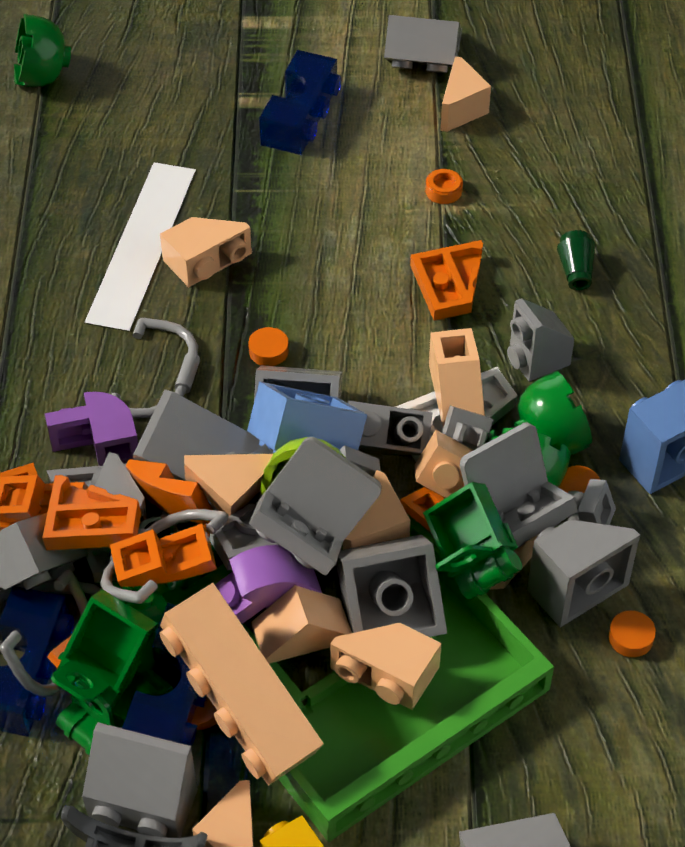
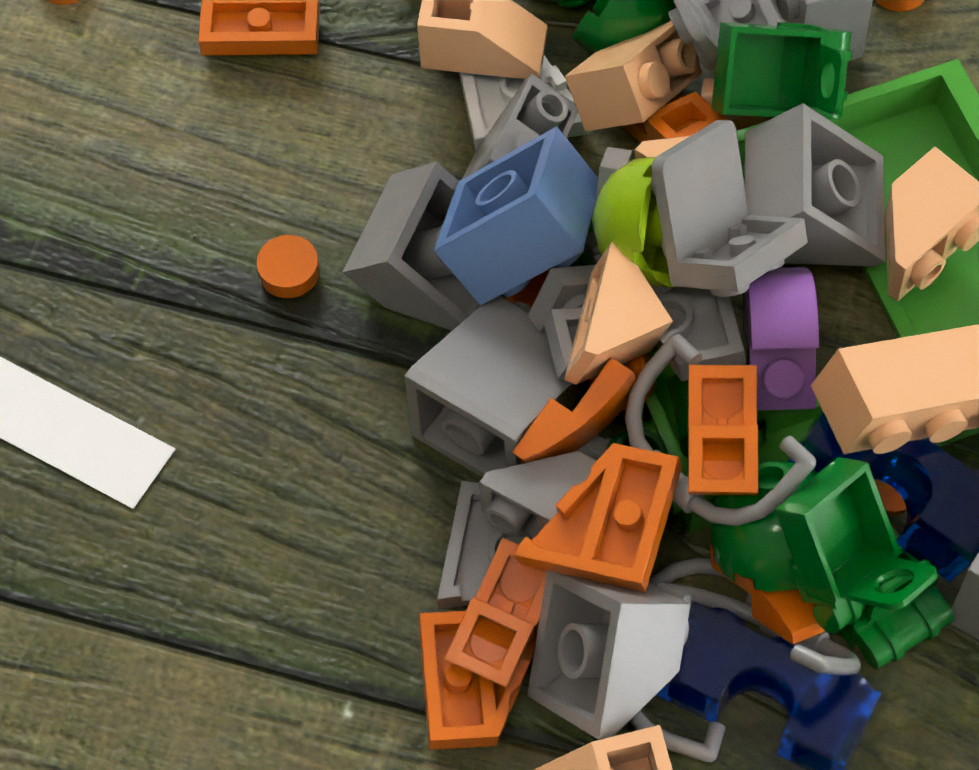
camera: 70 degrees left, 10 degrees up
medium lavender brick [45,392,138,466] -> none
light grey piece [111,318,200,418] -> none
light nougat slope [160,217,252,288] -> none
light nougat slope [251,585,352,664] -> none
light grey tile [441,405,493,450] -> none

